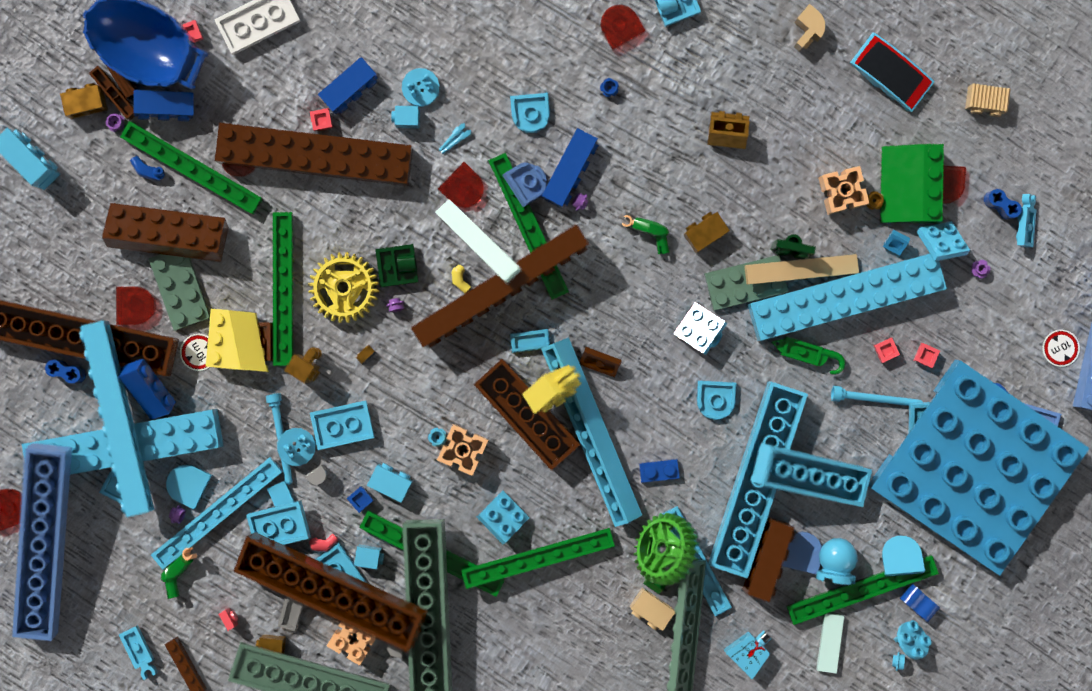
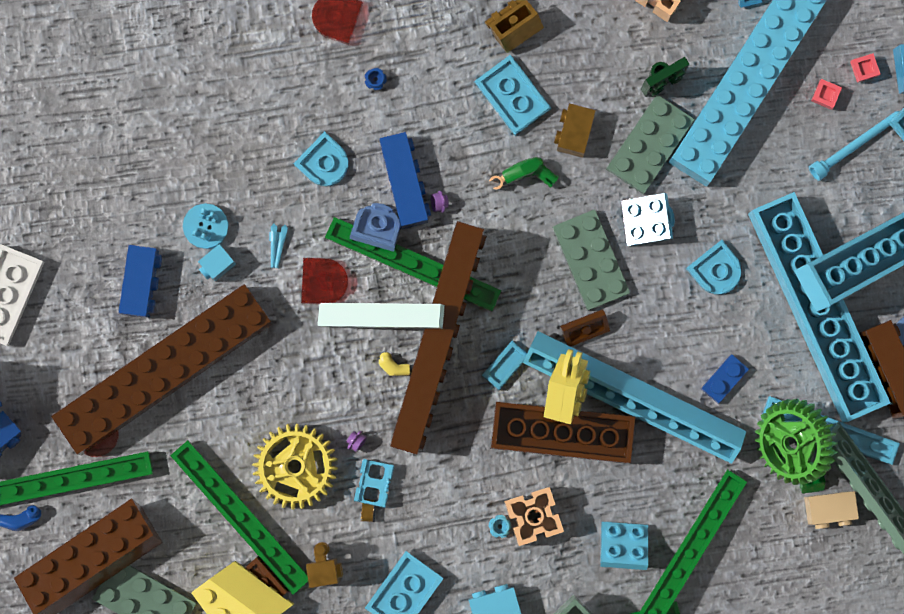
camera: 50 degrees left, 5 degrees down
coral plate [310,108,333,132] -> none
dark green plate [375,244,419,287] -> none
tan tile [745,254,859,285] -> none
green plate [771,337,846,375] -> none
none -> medium azure piece [354,459,394,508]
none -> medium azure tile [474,55,551,136]
none -> sand green plate [552,209,630,311]

